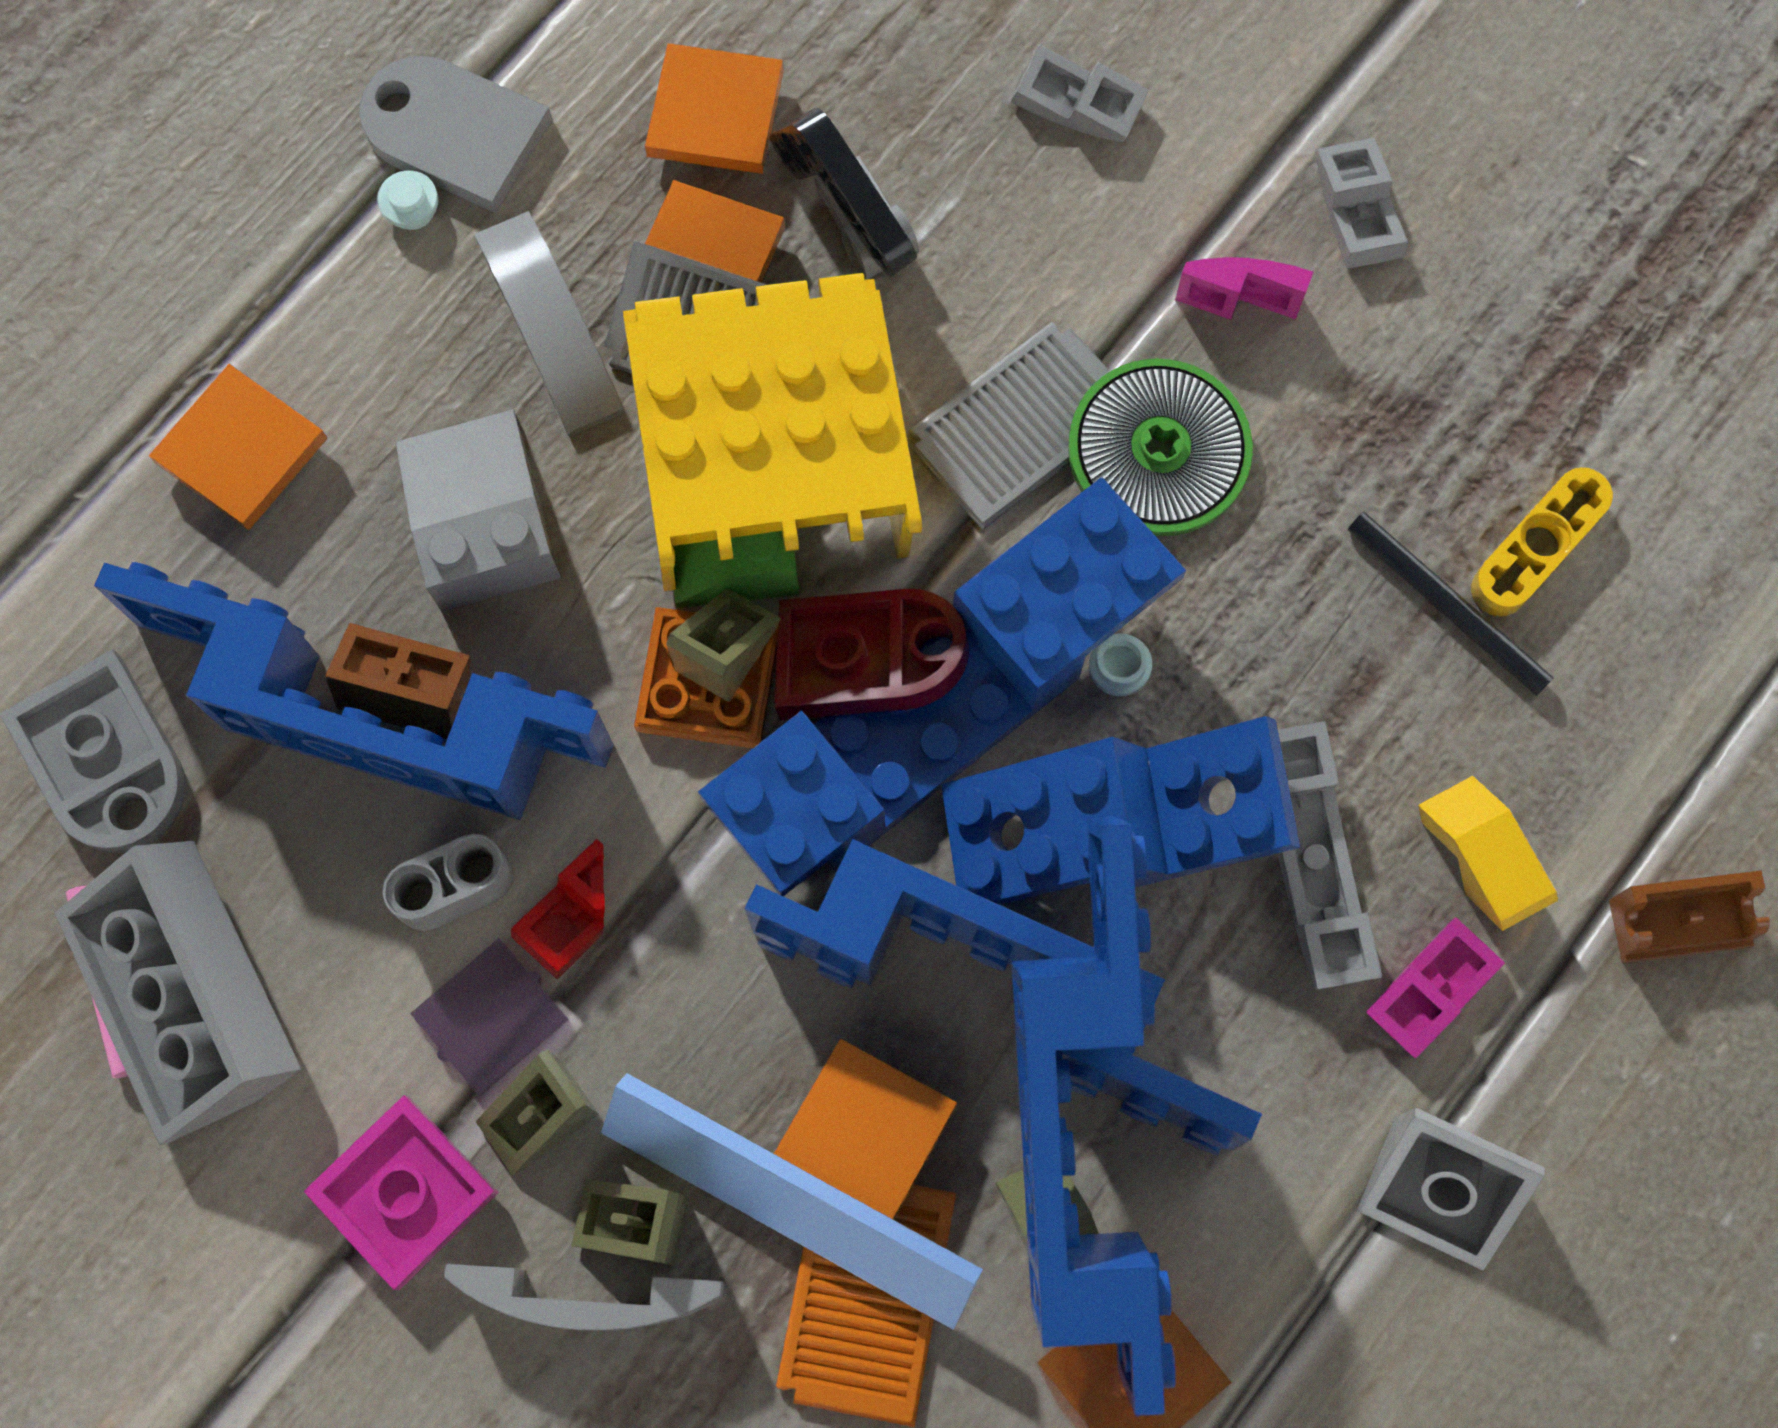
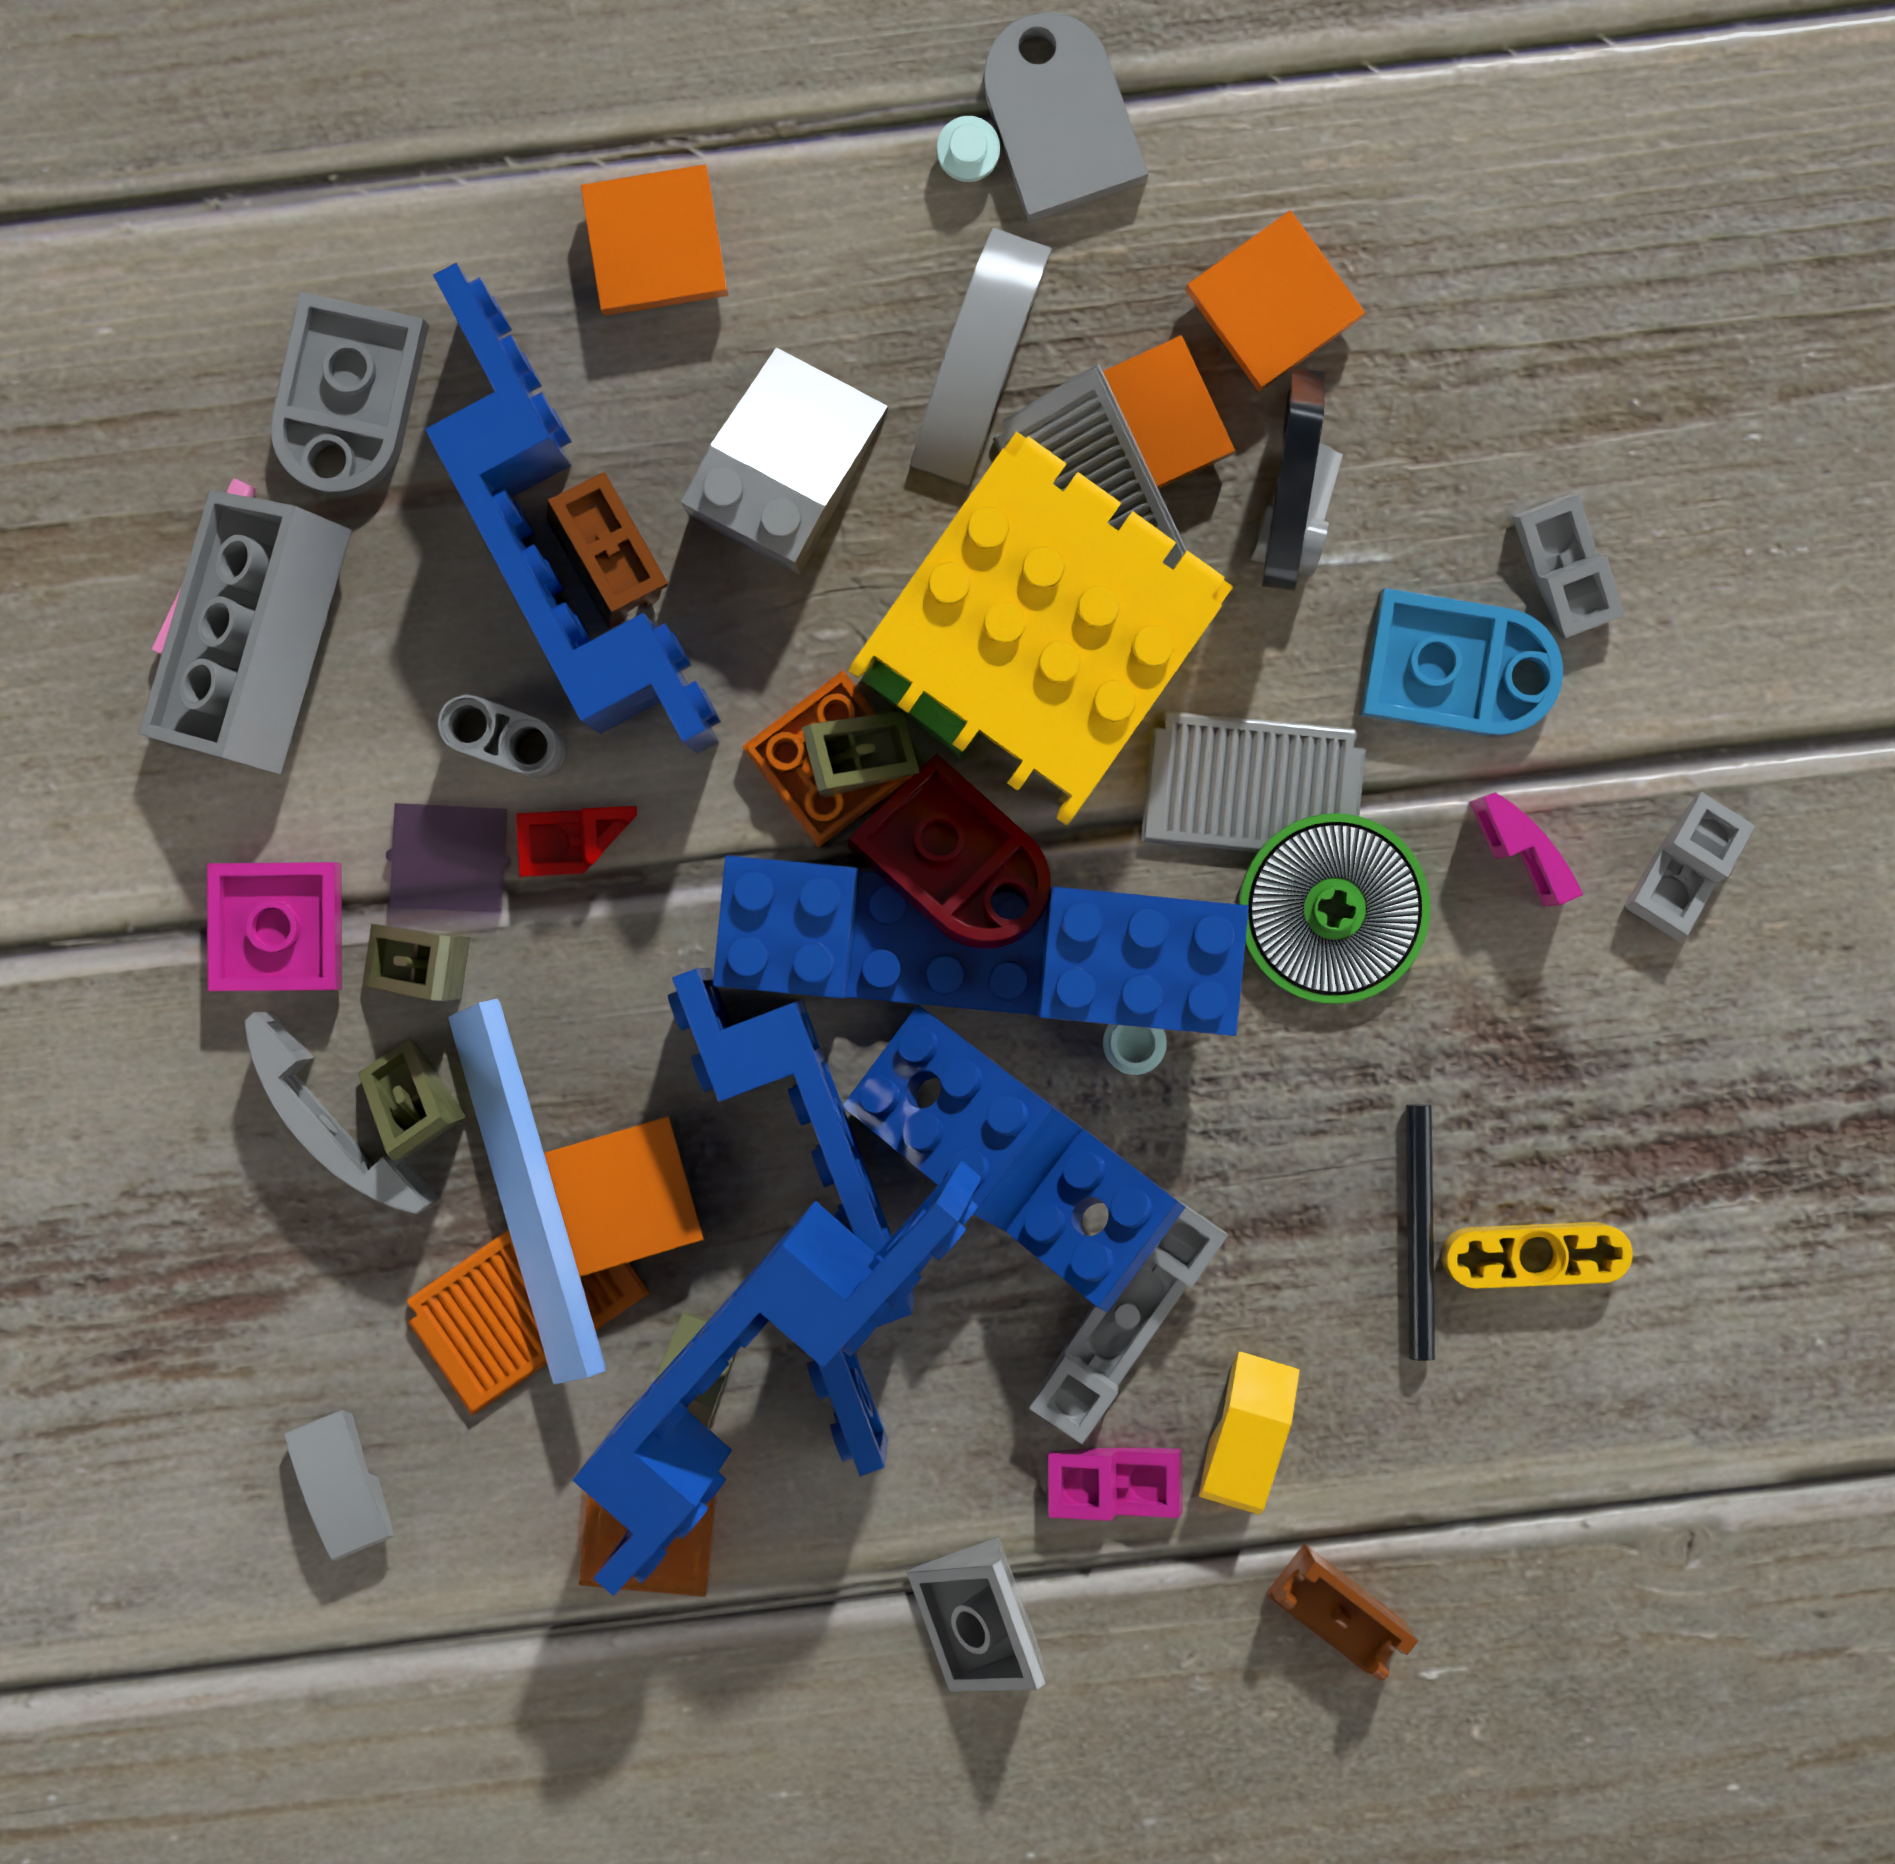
camera: 45 degrees right, 15 degrees up
none -> dark azure tile [1359,588,1563,737]

